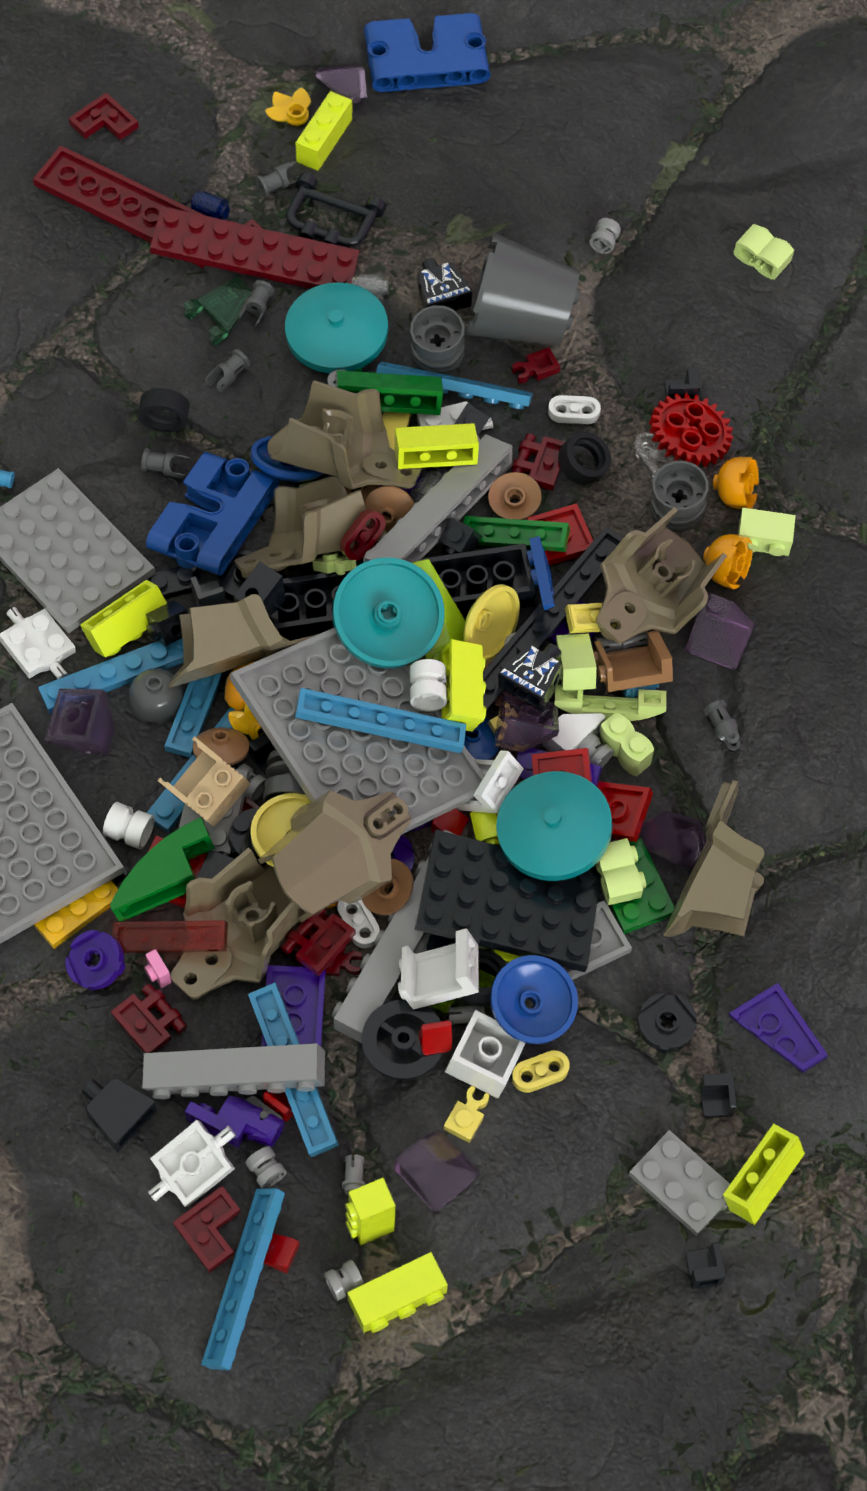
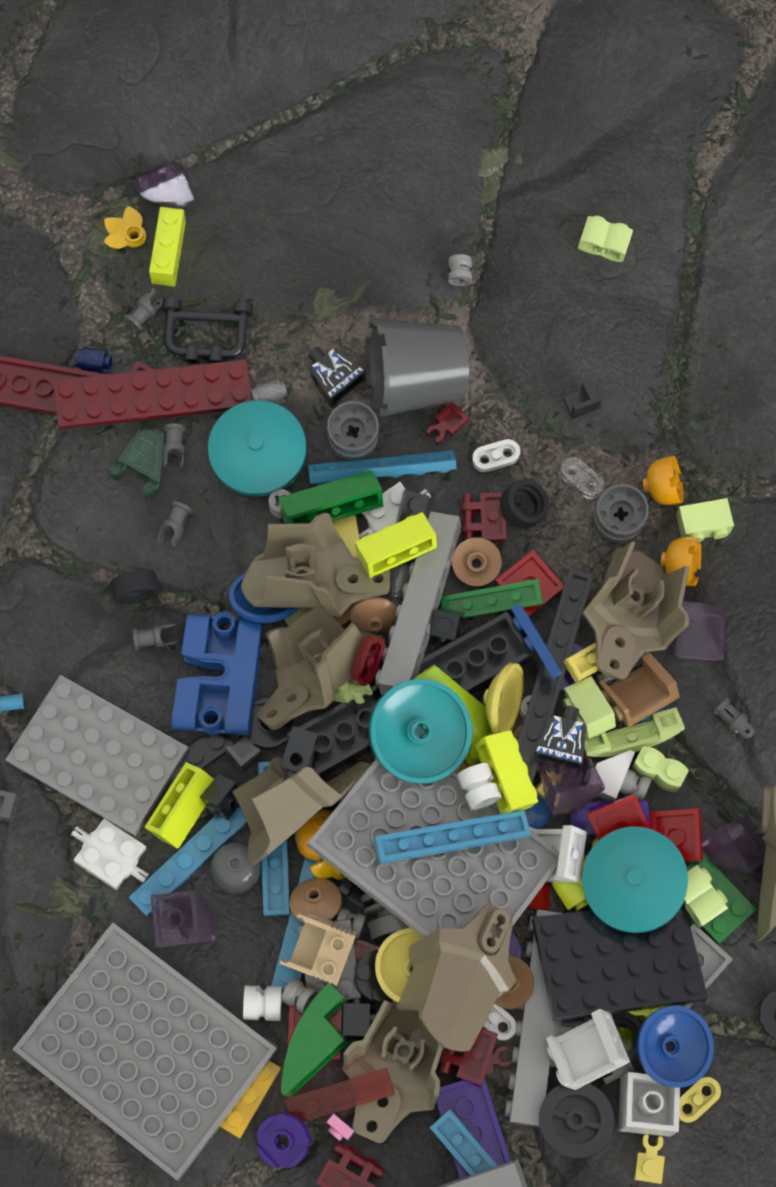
camera: 20 degrees left, 10 degrees up
blue connector [364,13,490,92] -> none
red slope [418,1020,452,1055] -> none
red gear [649,393,733,468] -> none
none -> light grey wheel [282,979,318,1014]

